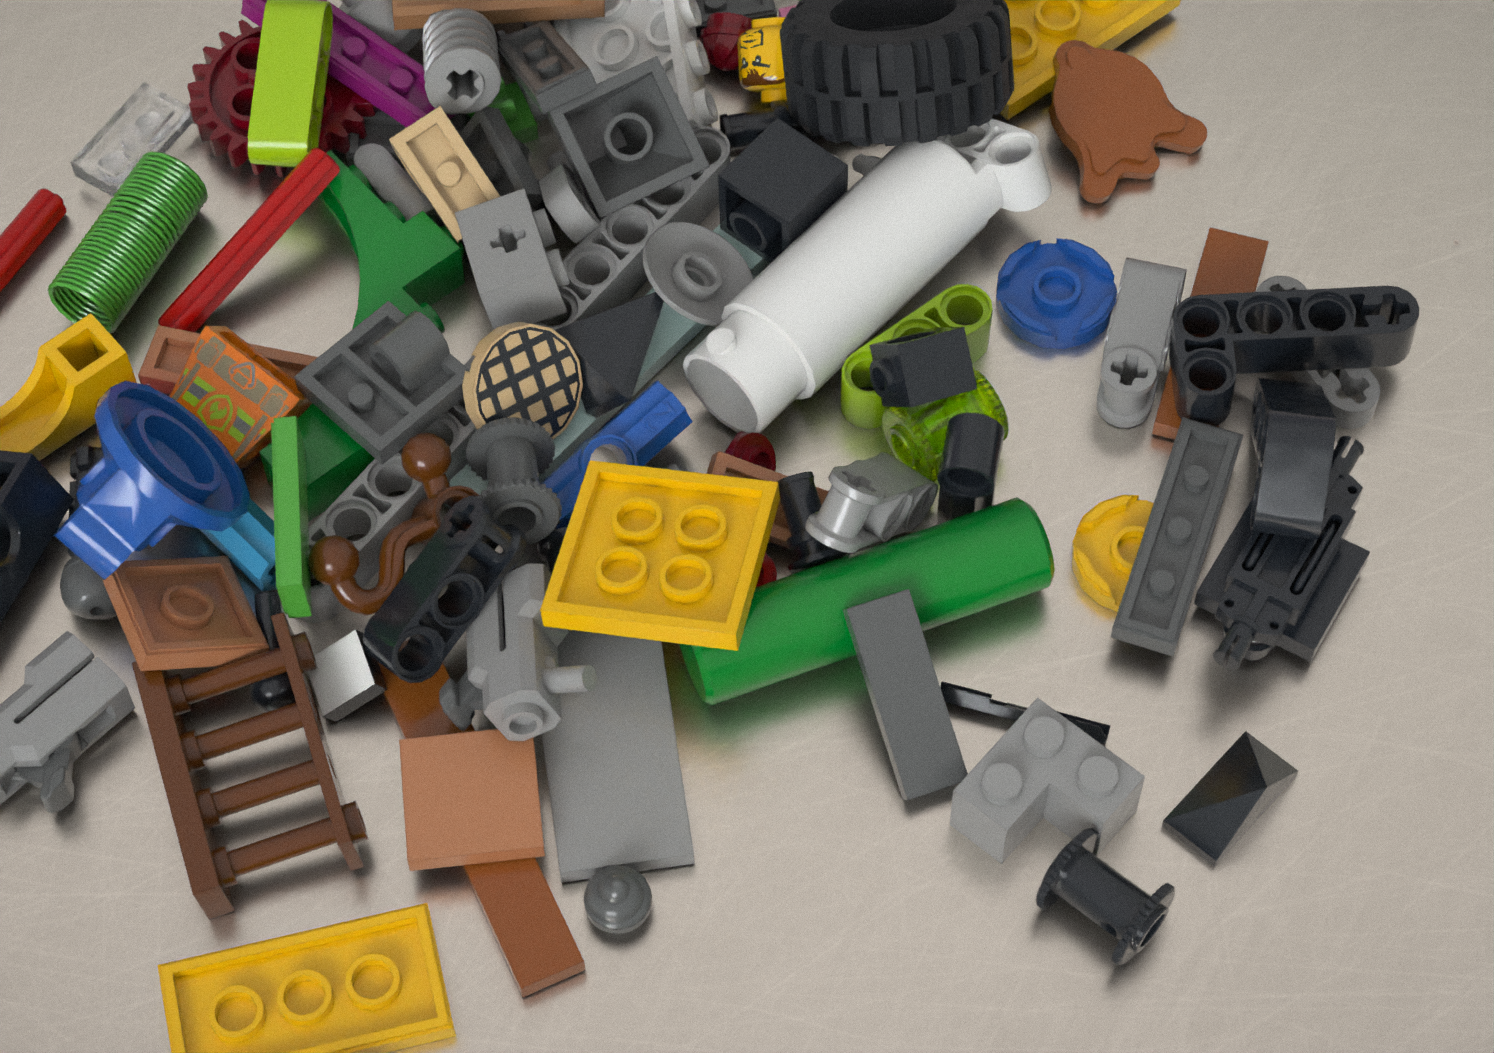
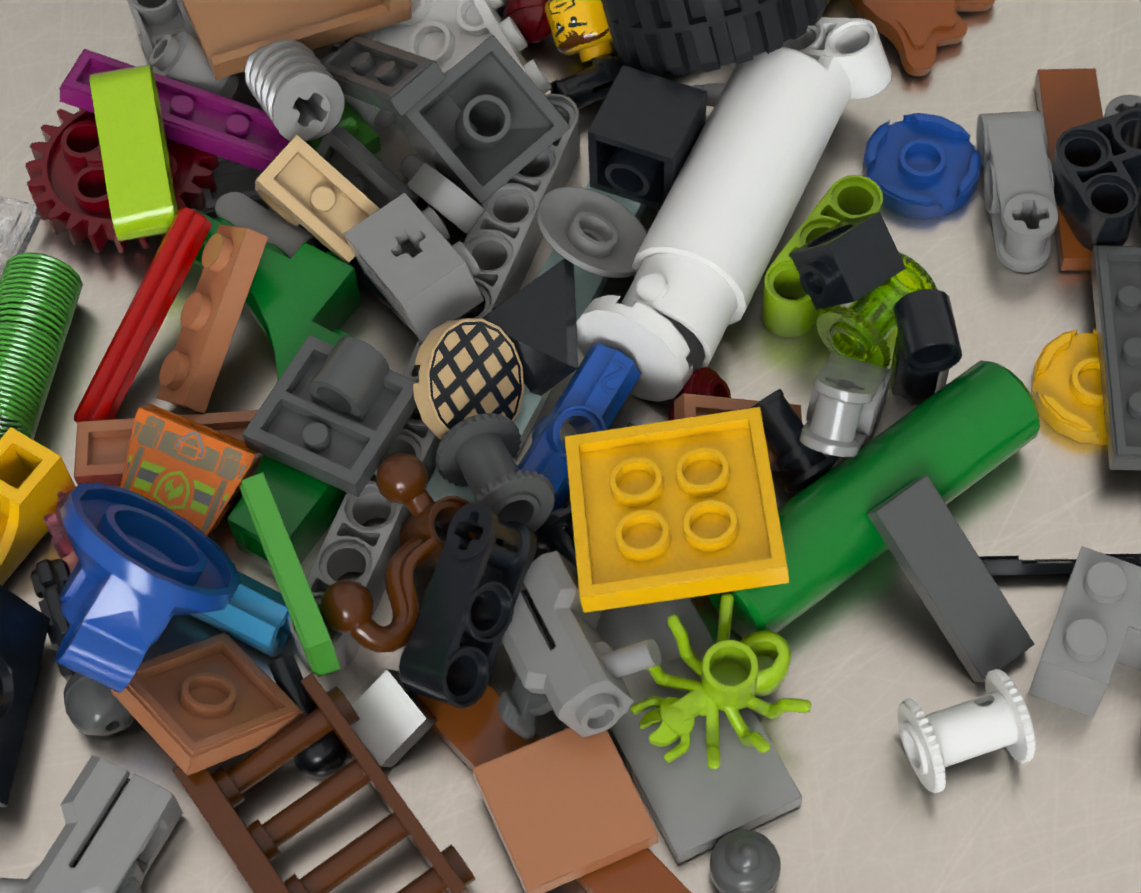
camera: 15 degrees left, 0 degrees up
none -> nougat plate [157,225,268,413]
none -> white tile [576,295,693,402]
none -> lime animal [630,593,812,769]
none -> white hose [898,669,1036,794]

